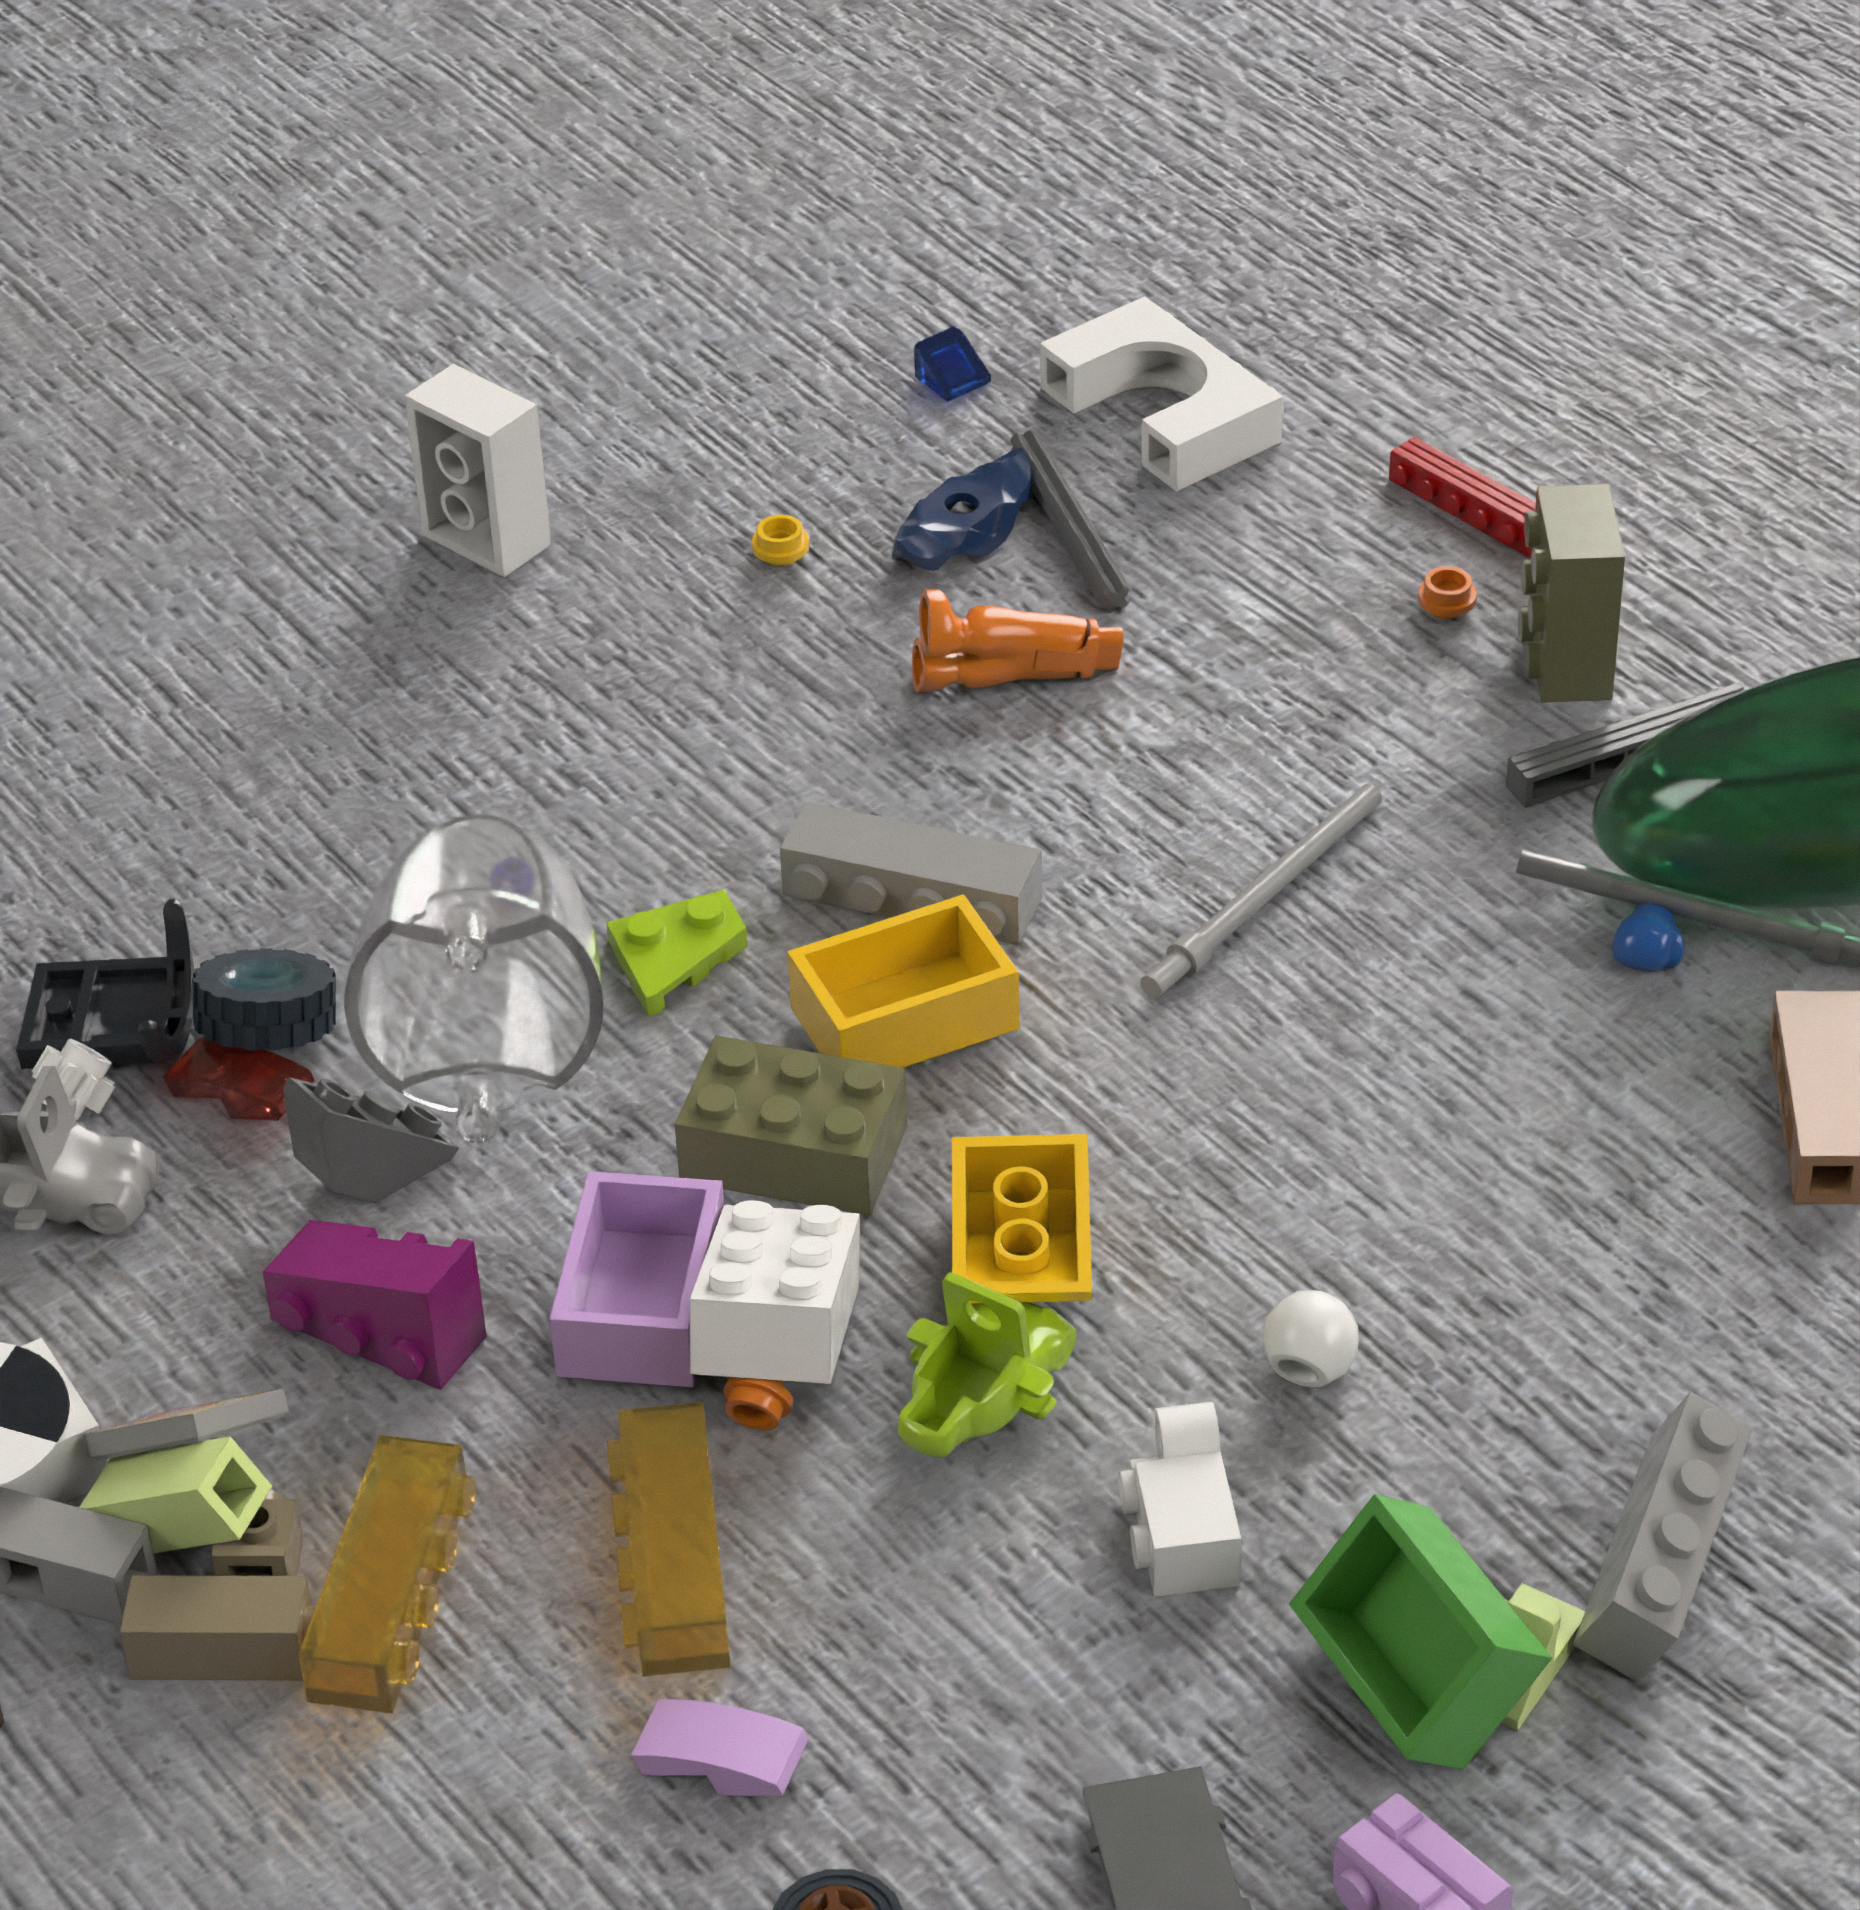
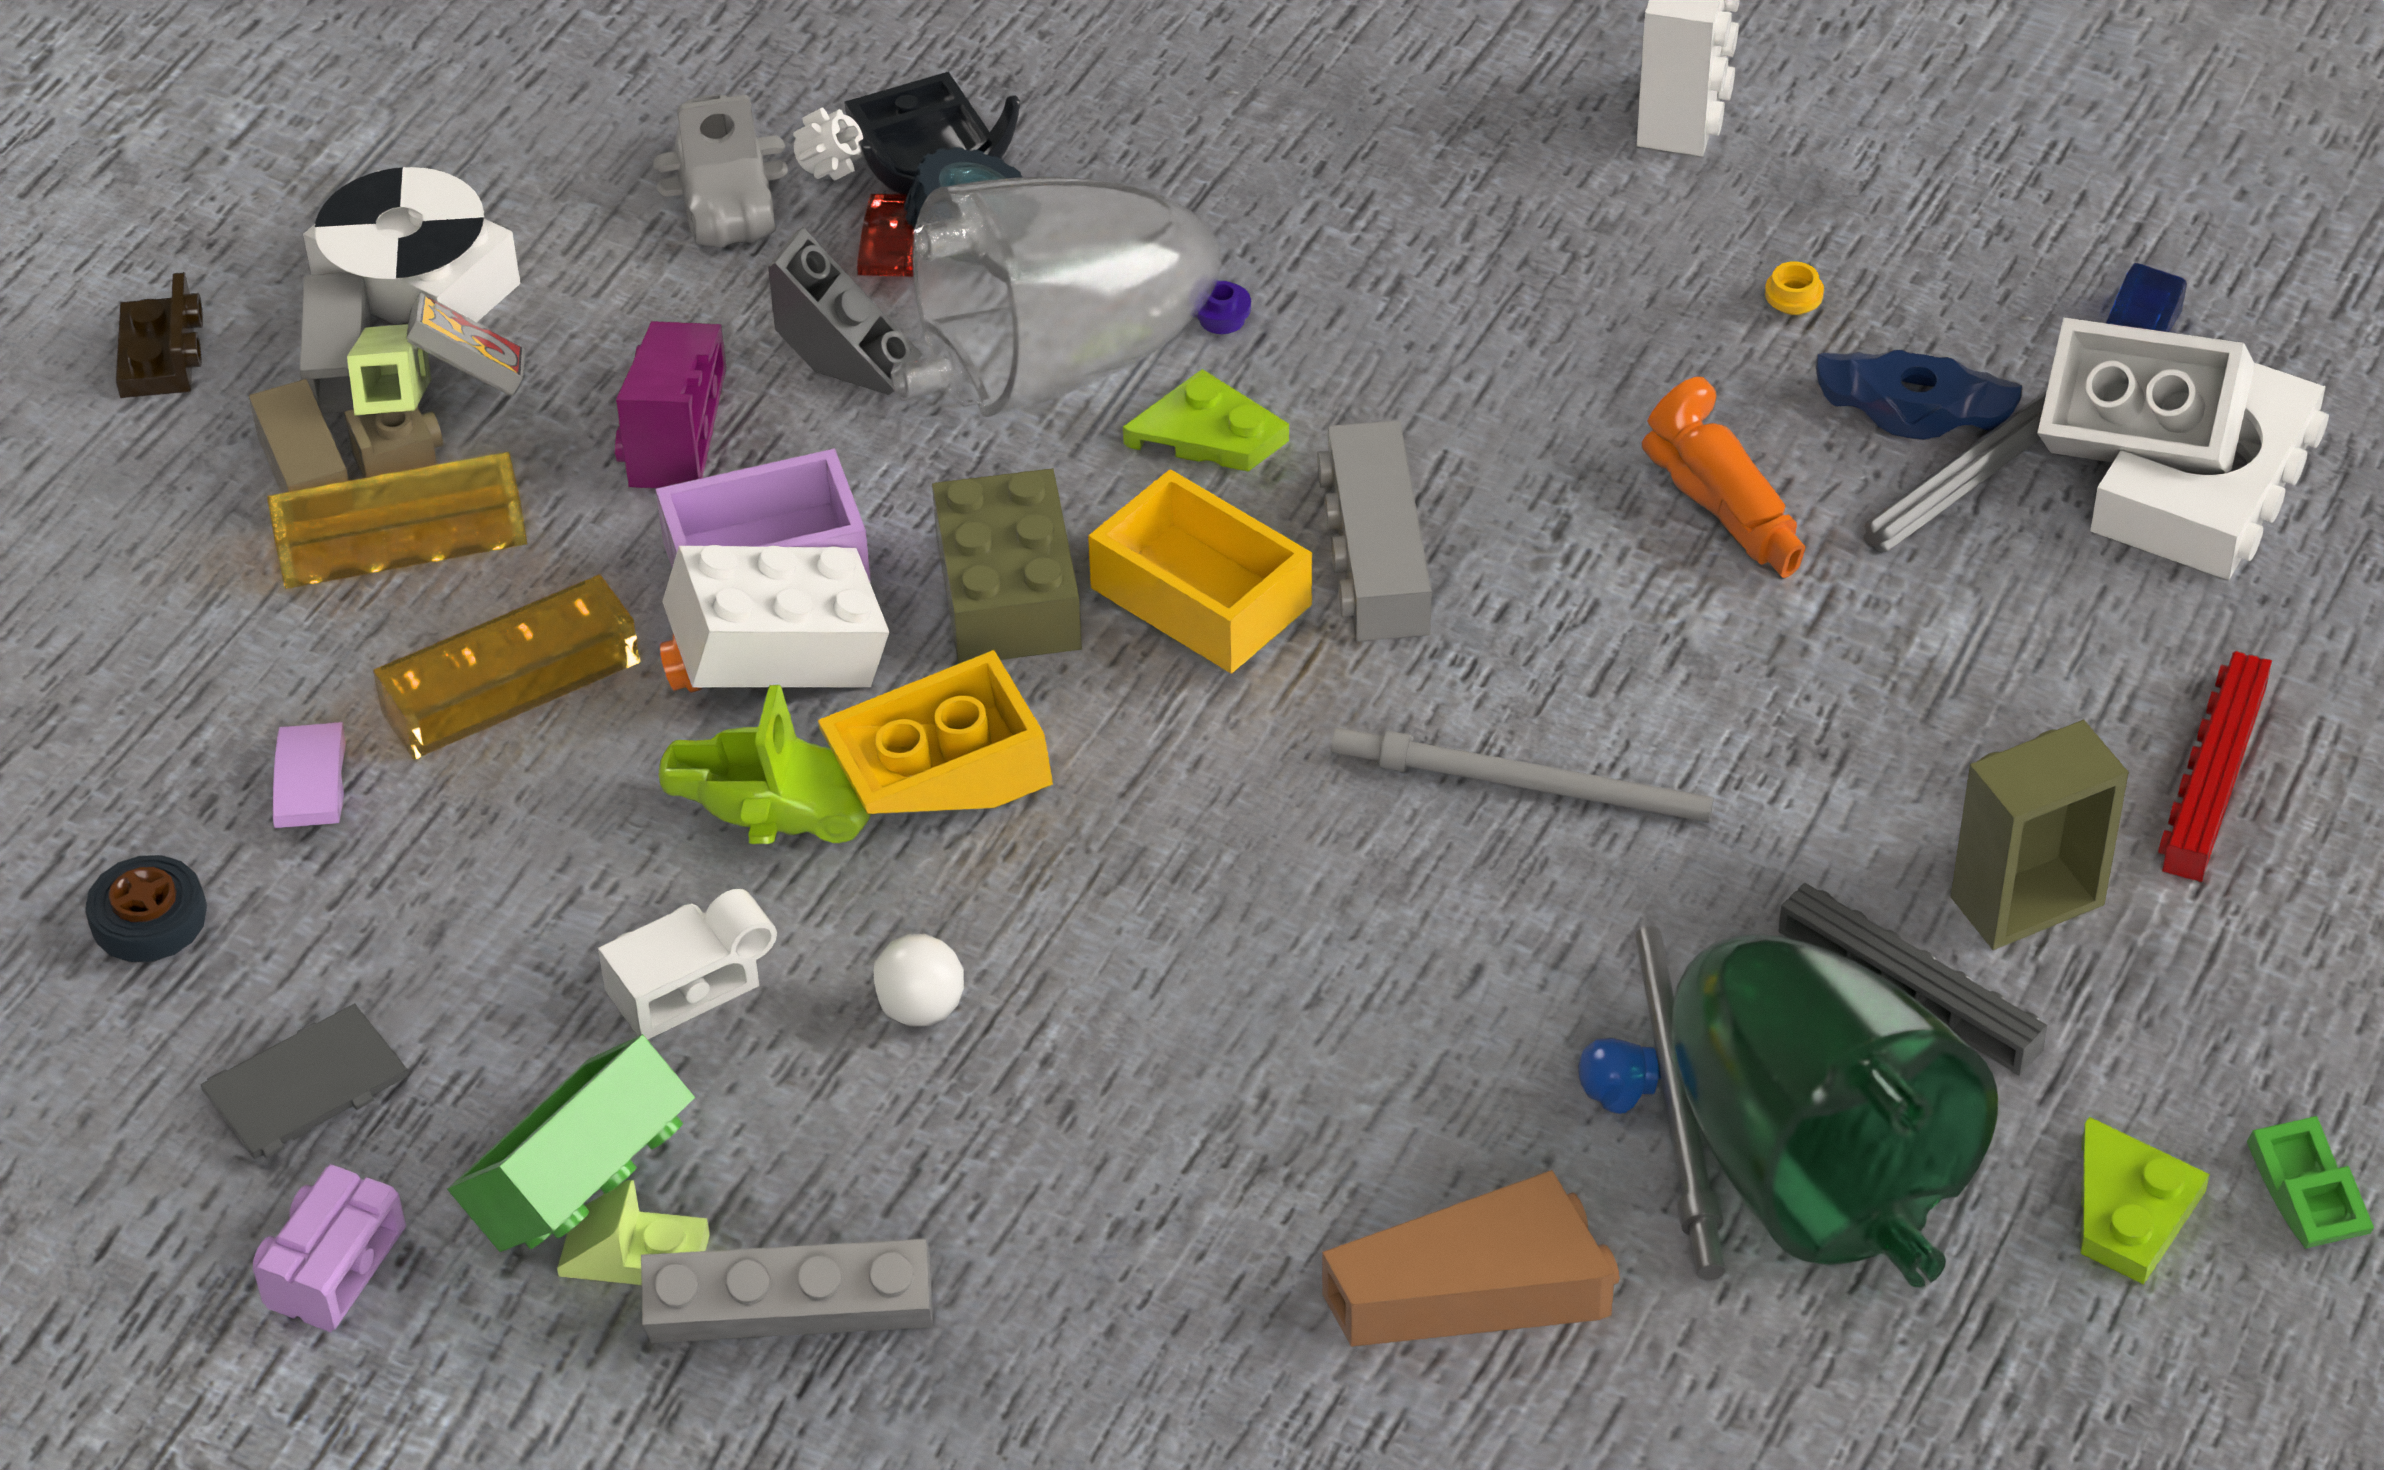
camera: 65 degrees right, 5 degrees up
none -> white brick [2037,317,2255,475]

